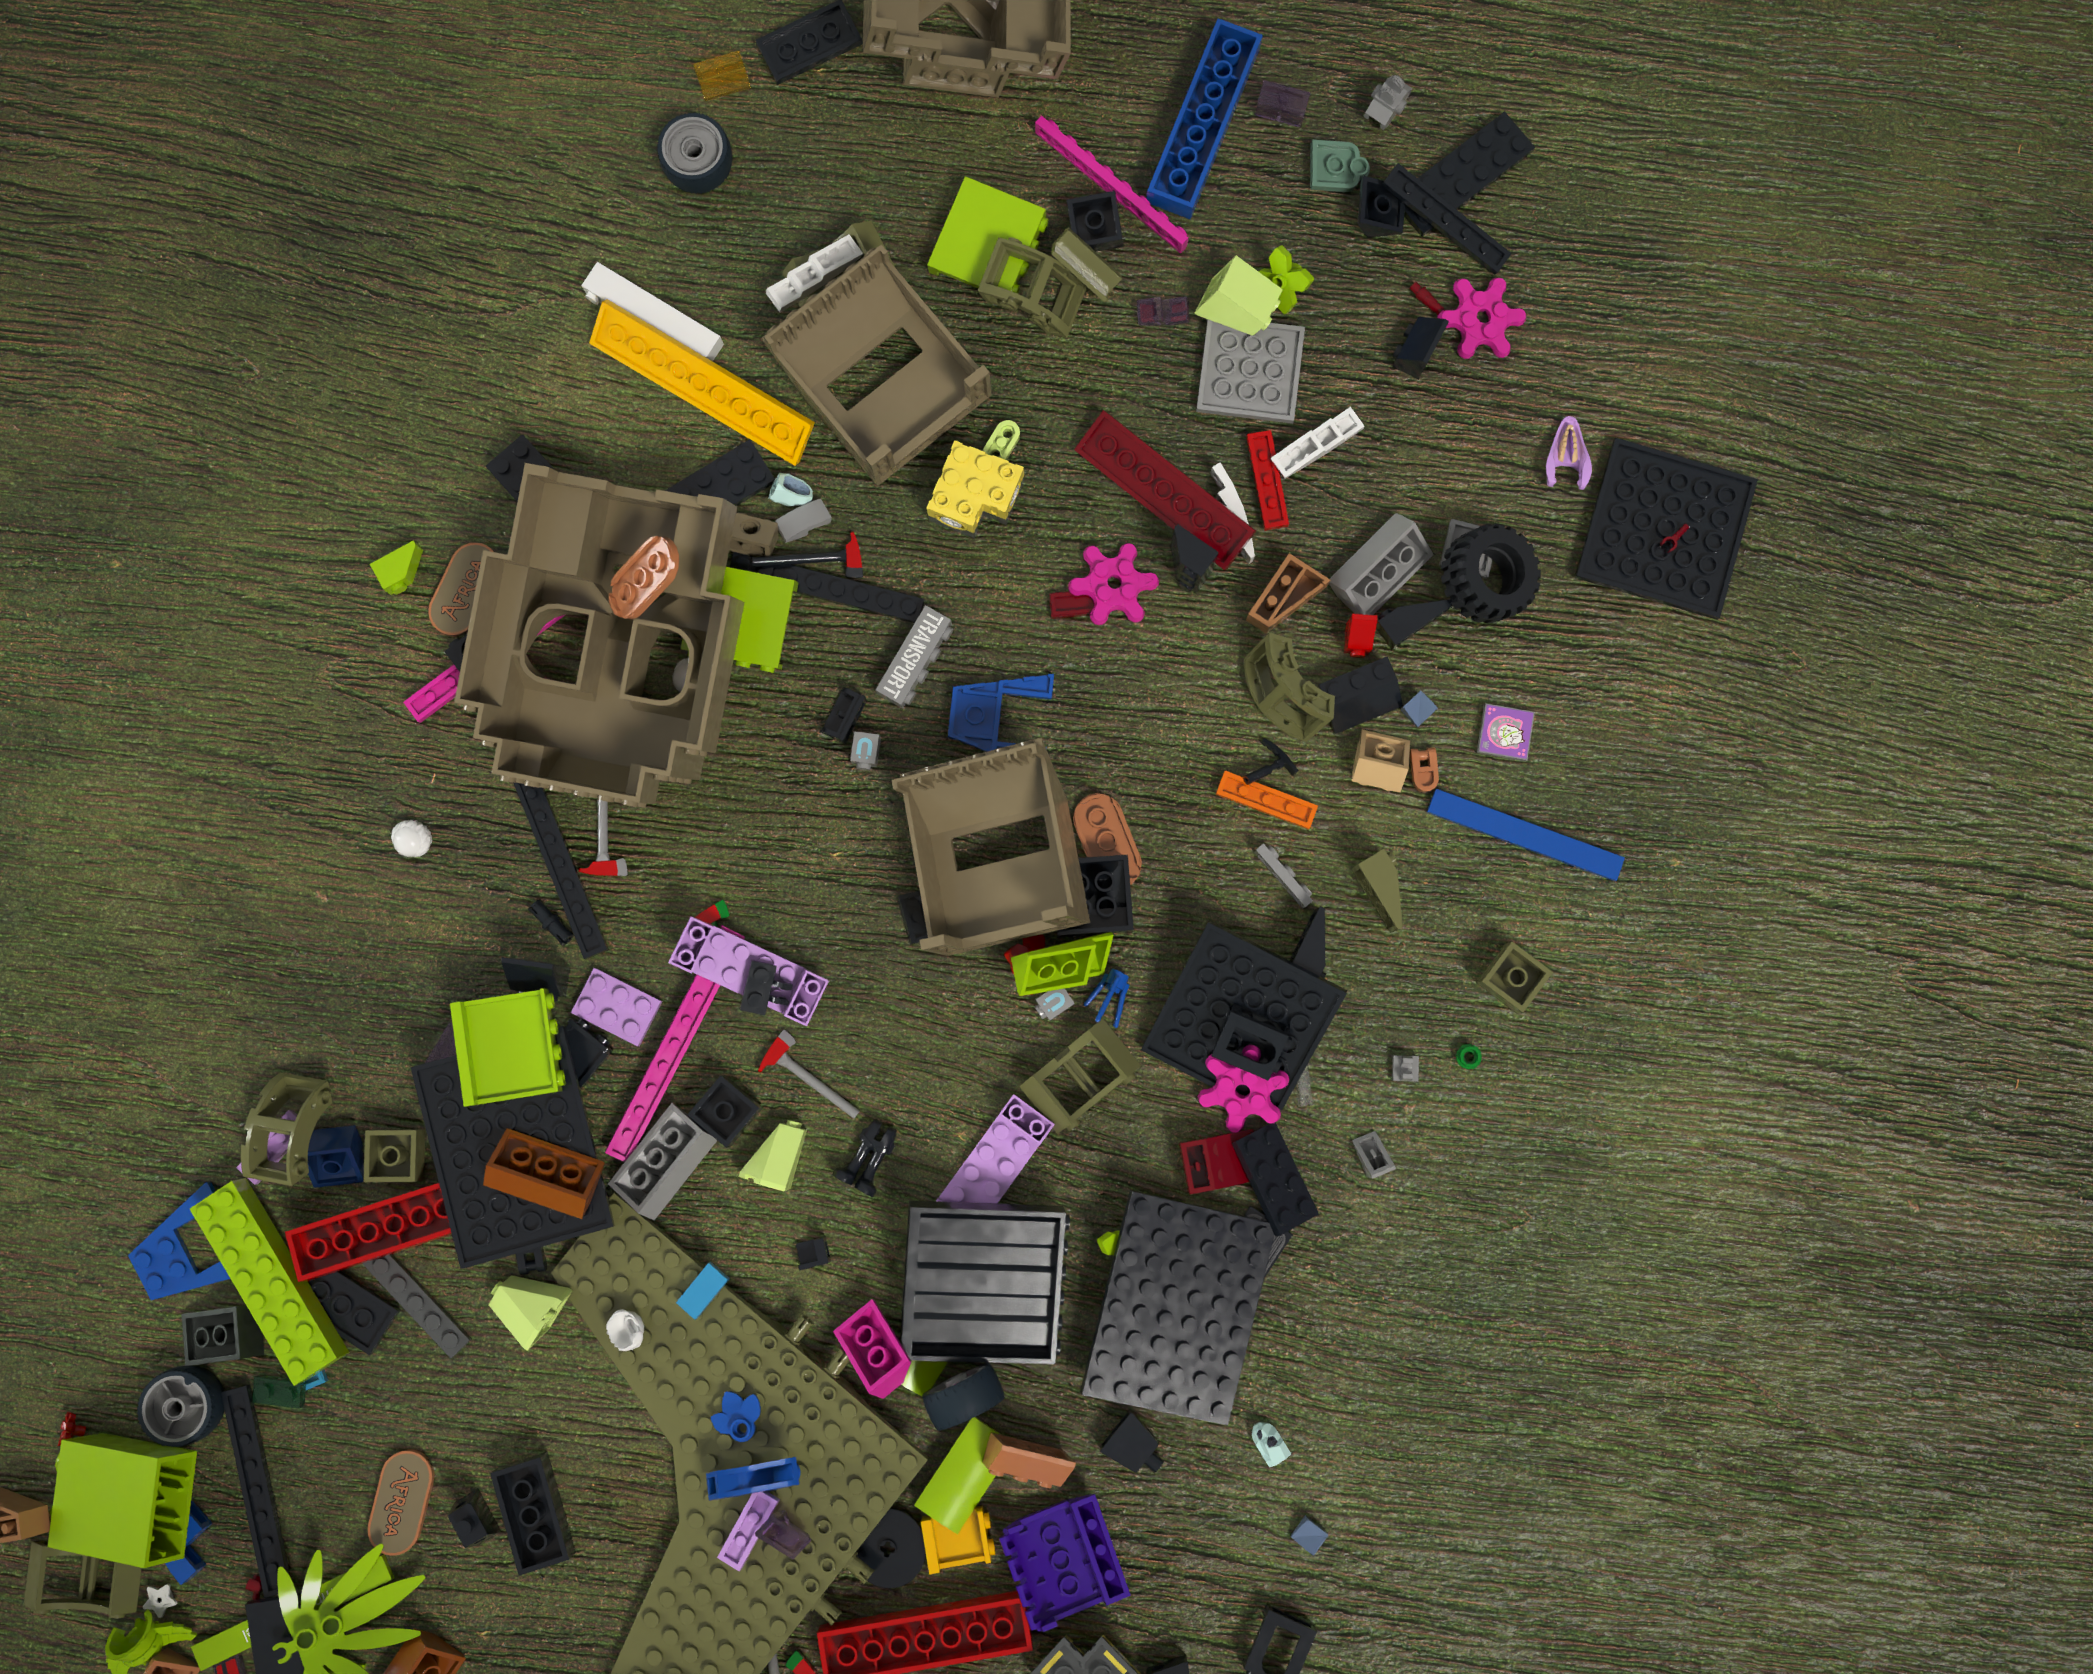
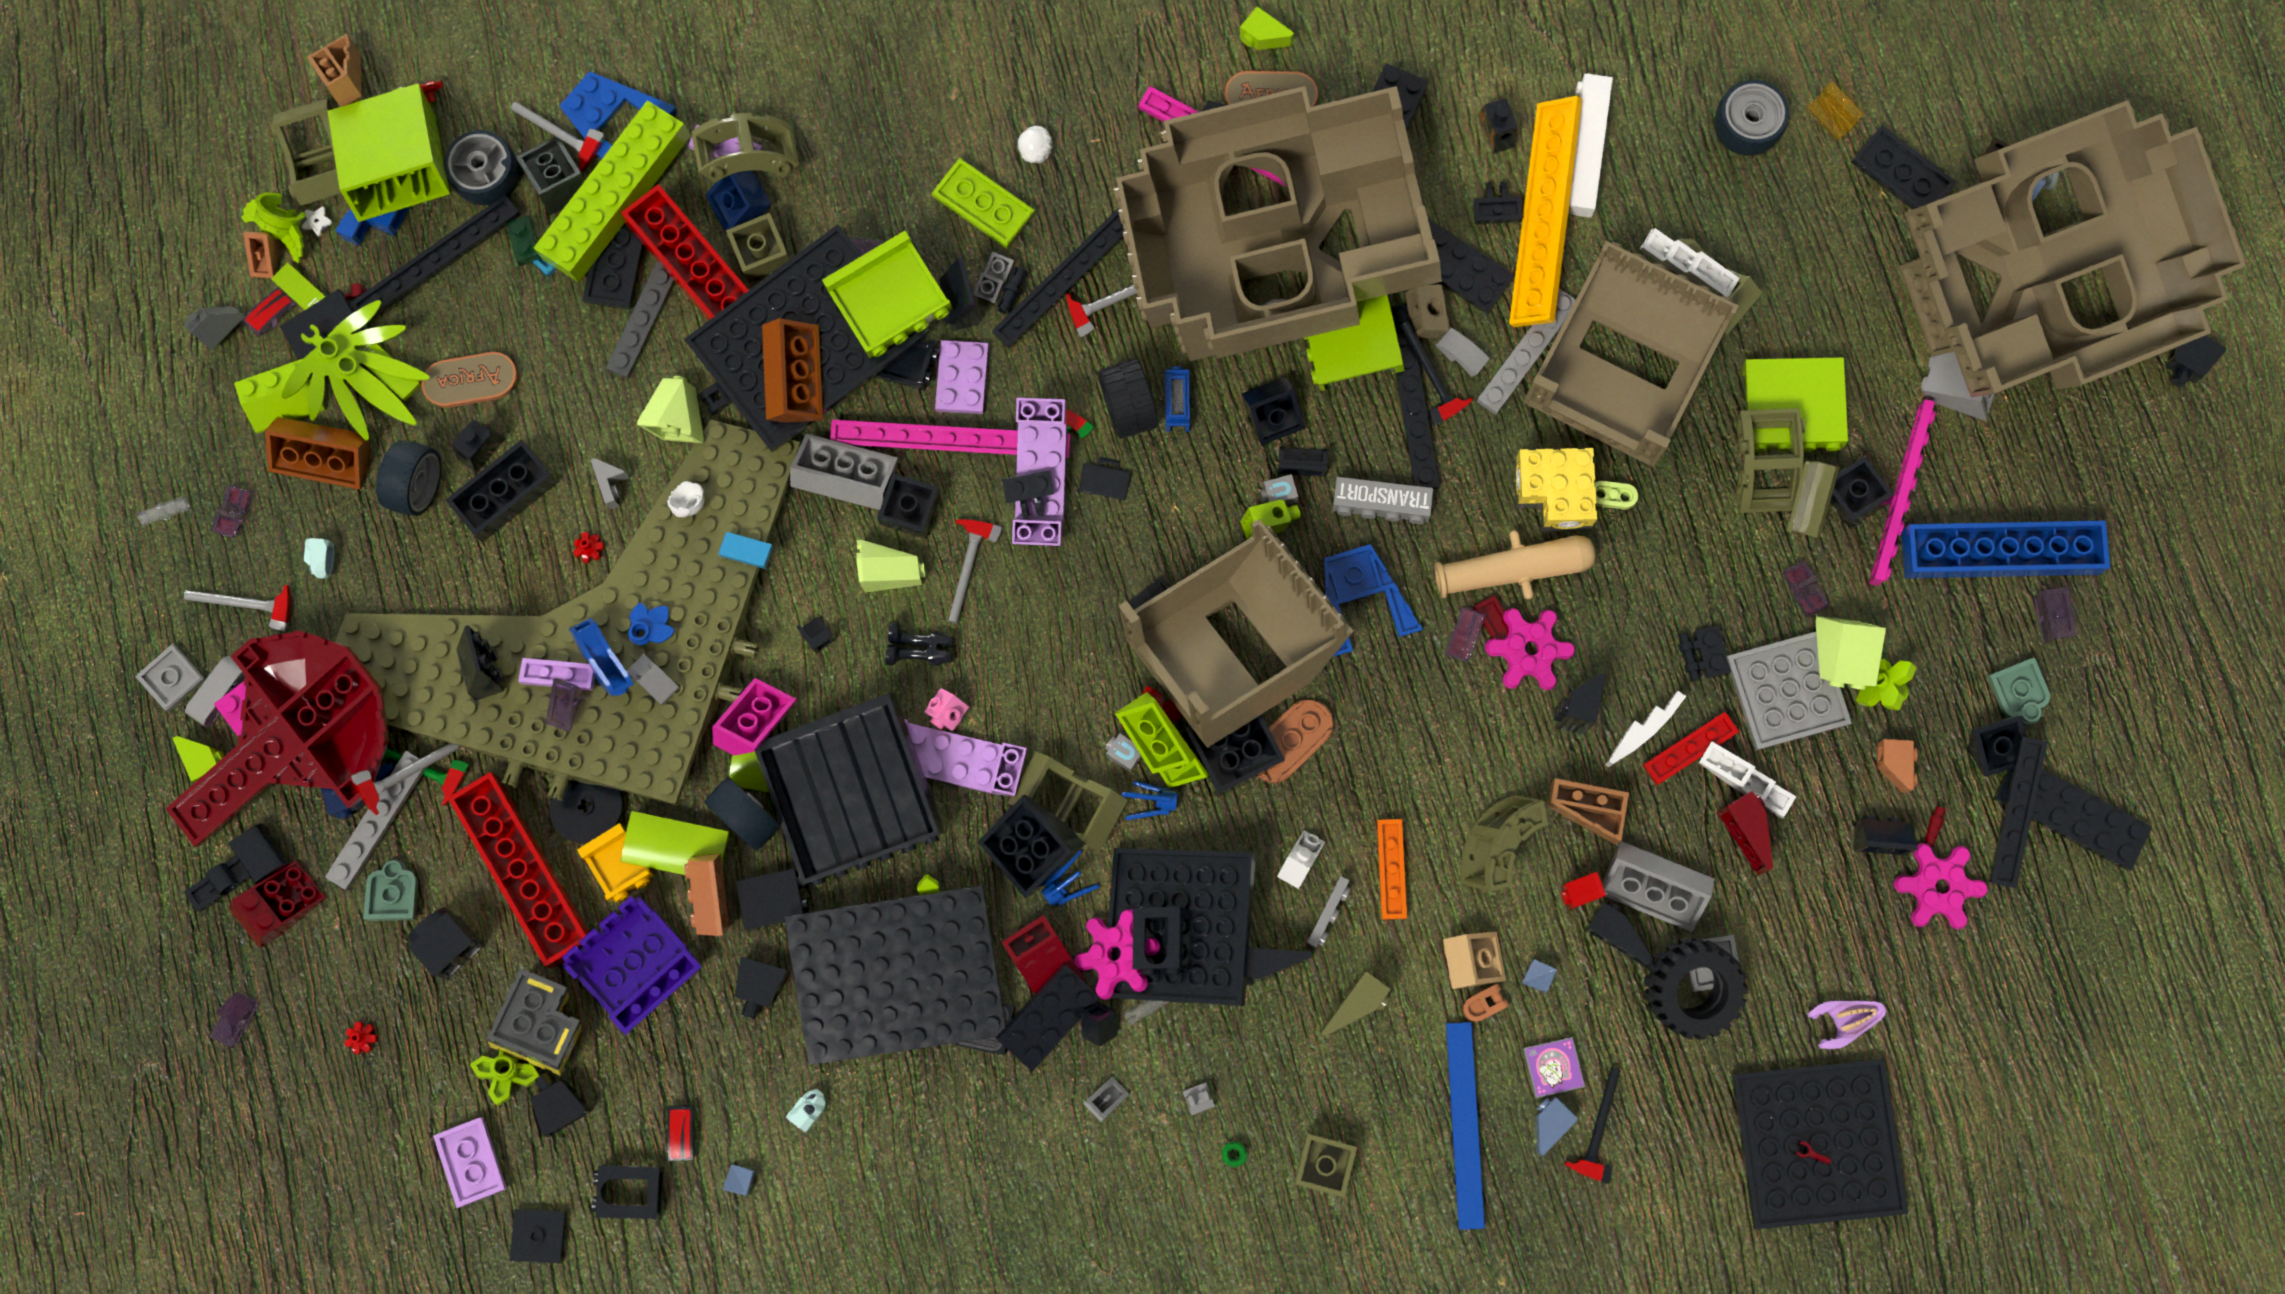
camera: 70 degrees right, 5 degrees down
nougat tile [609,536,679,619] -> none
light aqua rock [768,473,813,507] -> none
dark red plate [1074,410,1256,570] -> none
black piece [1243,738,1299,785] -> none
black slope [1317,657,1403,735] -> none
light grey hinge [1364,75,1412,130] -> none
none -> black wheel [376,440,442,516]
none -> black slope [456,625,505,701]
none -> light grey piece [511,102,605,173]
none -> red plant [573,532,605,564]
none -> light grey slope [591,458,630,510]
none -> light grey slope [627,654,679,705]
none -> slope [667,1105,695,1161]
none -> black panel [736,869,810,932]
none -> bright pink brick [924,688,969,731]
none -> lime plate [931,158,1035,249]
none -> light grey slope [973,251,1015,304]
none -> black slope [978,794,1085,898]
none -> blue plant [1041,850,1099,907]
none -> black piece [1079,457,1131,500]
none -> black panel [1080,1001,1117,1047]
none -> black tyre [1098,358,1158,439]
none -> blue window [1165,367,1190,432]
none -> lime torso [1240,499,1300,540]
none -> black slope [1241,376,1305,446]
none -> white slope [1277,830,1325,889]
none -> tan piece [1434,530,1596,599]
none -> clear purple slope [1445,606,1487,662]
none -> black hinge [1473,181,1523,224]
none -> light grey plate [1477,289,1576,415]
none -> black torso [1478,98,1518,154]
none -> sand blue slope [1535,1097,1578,1156]
none -> black piece [1564,1067,1620,1184]
none -> black plate [1678,625,1731,682]
none -> dark red slope [1717,791,1773,876]
none -> nougat slope [1877,739,1917,793]
none -> light grey slope [1921,352,1996,421]

